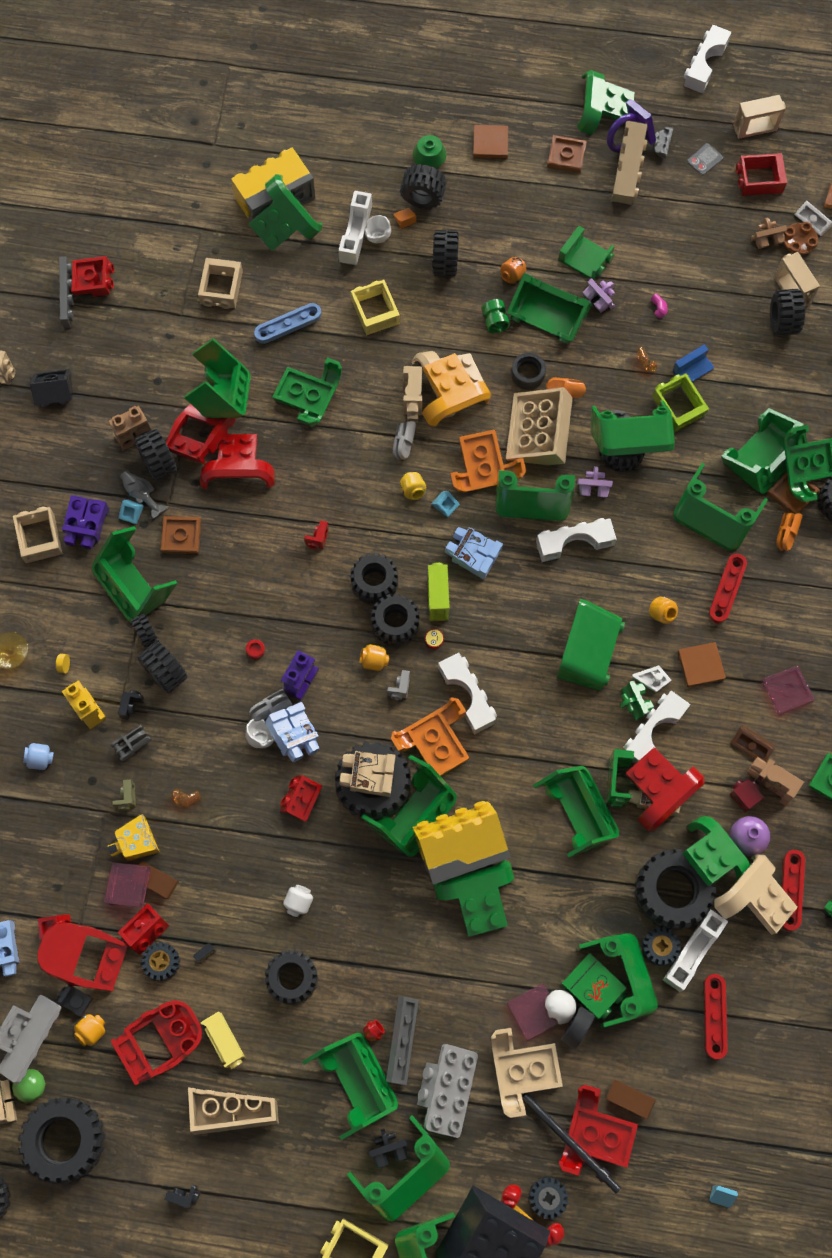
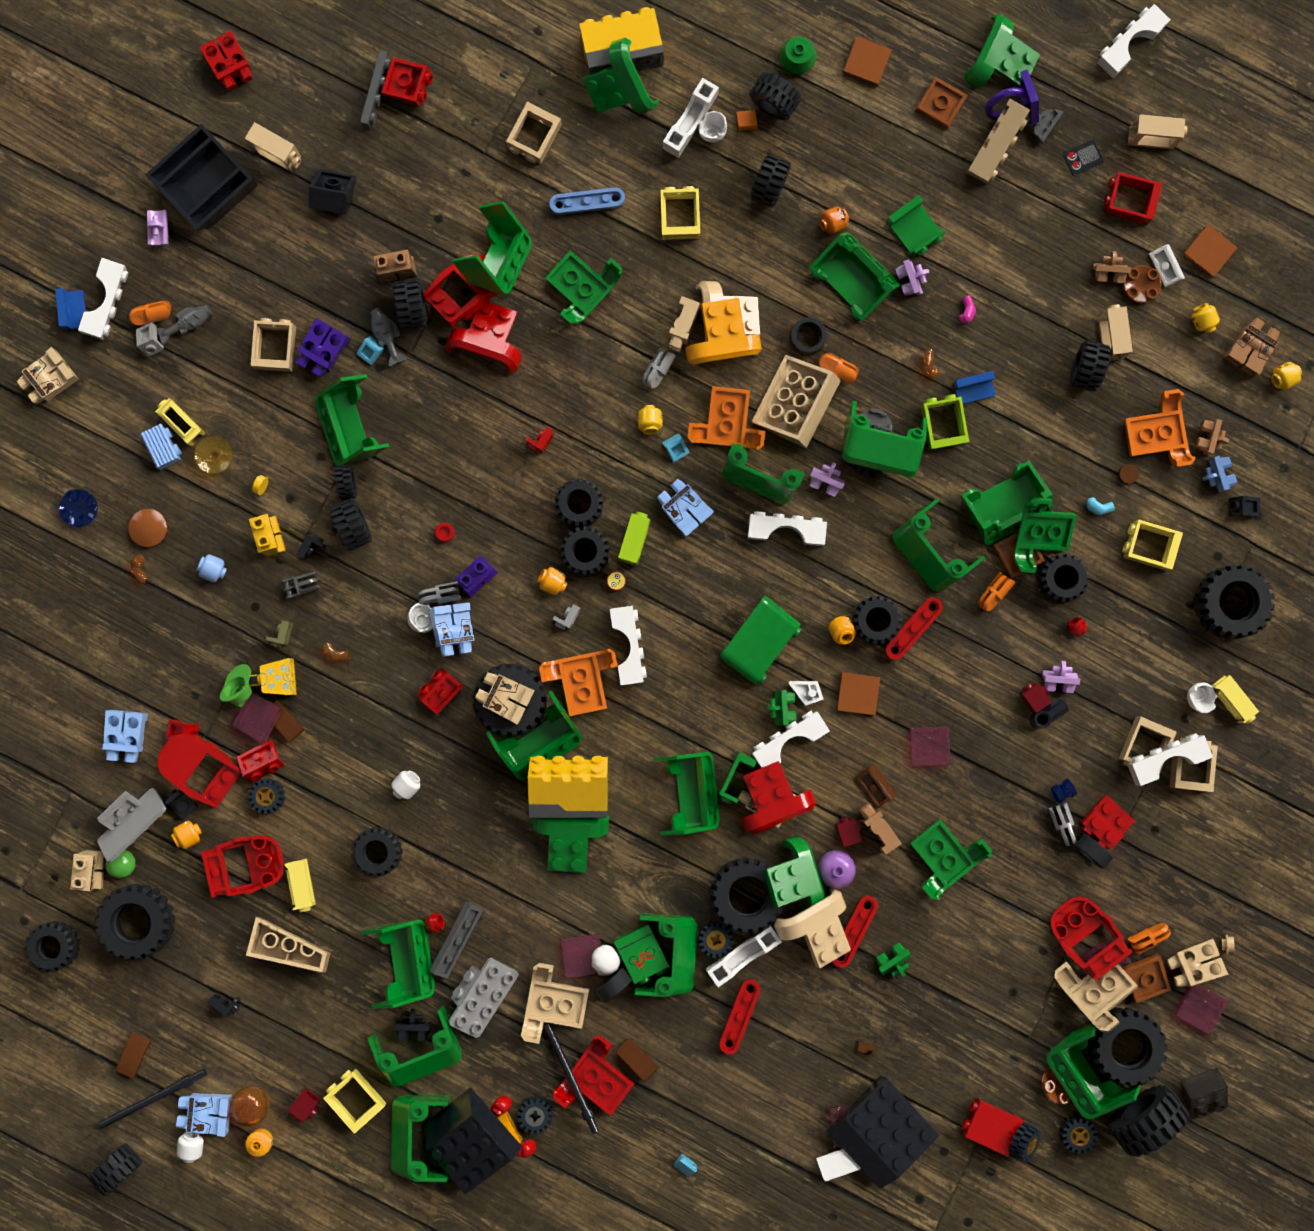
camera: 15 degrees right, 15 degrees up
dark orange tile [160,516,201,554] -> none
black tile [193,943,216,964] -> none
green wheel [481,299,510,333] -> none
none -> bright green piece [220,664,252,708]
none -> black tyre [852,596,902,645]

